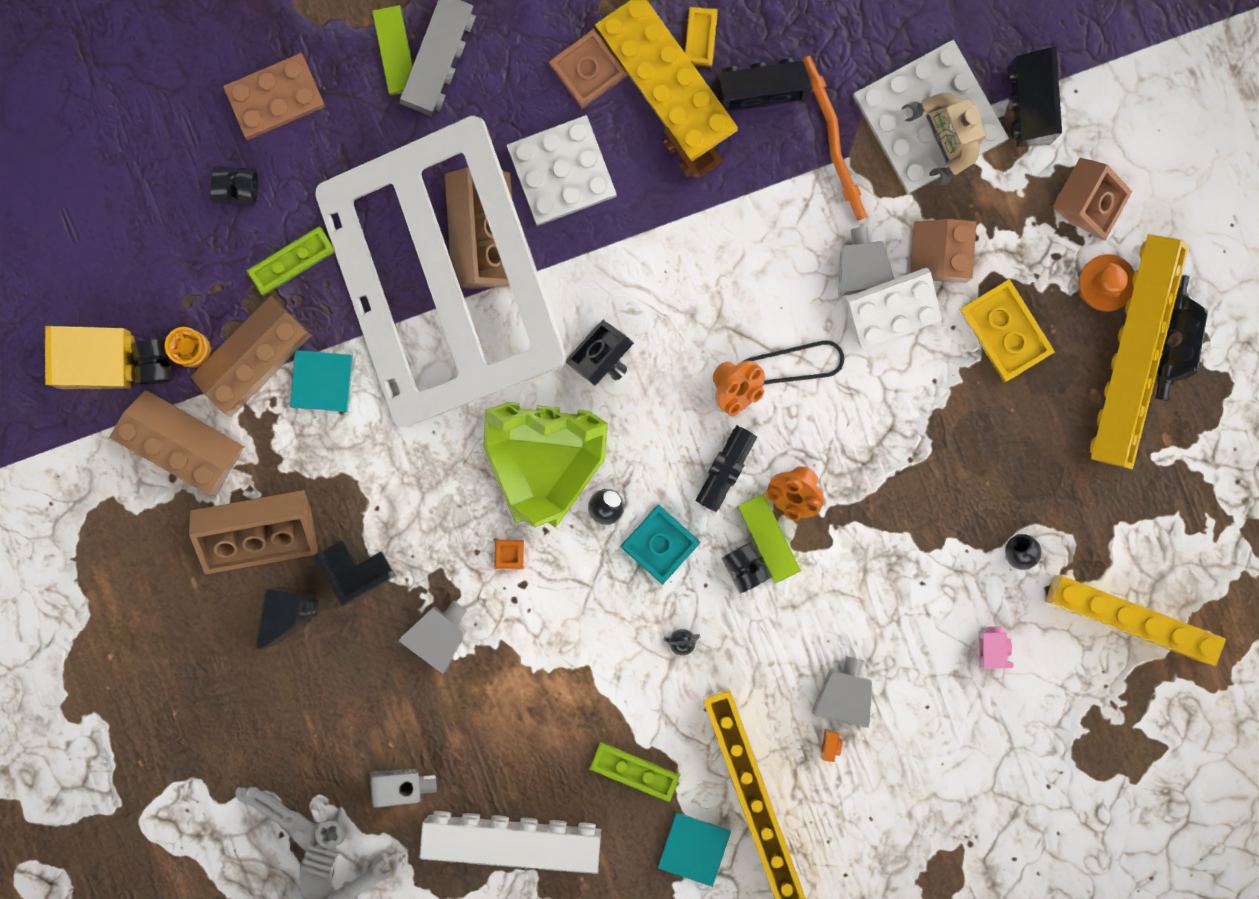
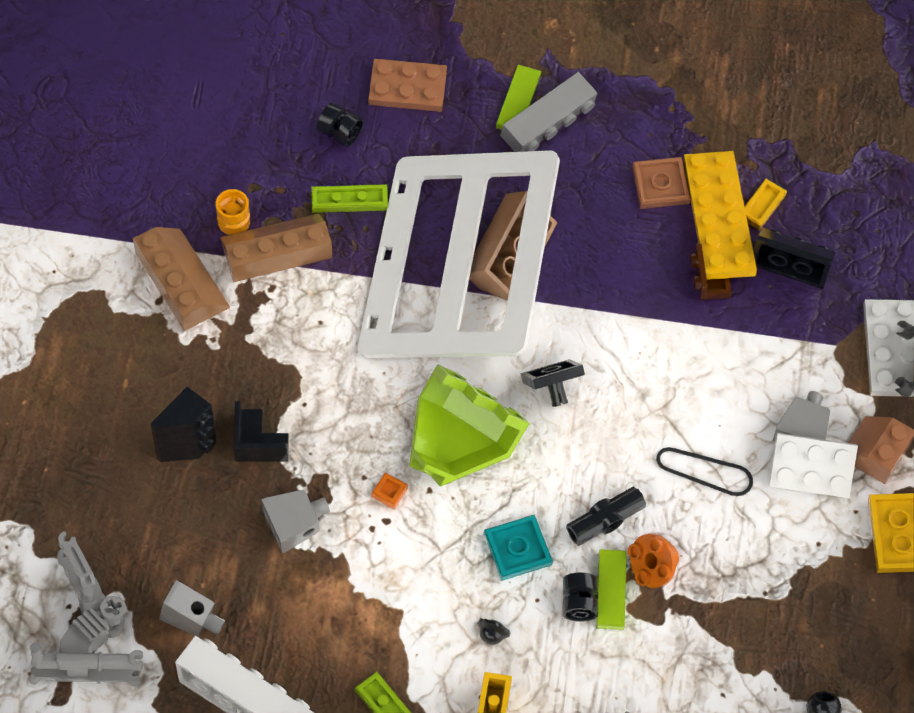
camera: 25 degrees right, 25 degrees down
yellow slope [45,326,135,389] -> none
black wheel [131,339,173,385] -> none
medium nougat slope [189,490,318,575] -> none
teal tile [290,350,353,412] -> none
white plate [507,115,617,226] -> none
black piece [588,489,625,525] -> none
orange plate [713,361,765,416] -> none
orange bar [800,56,868,221] -> none

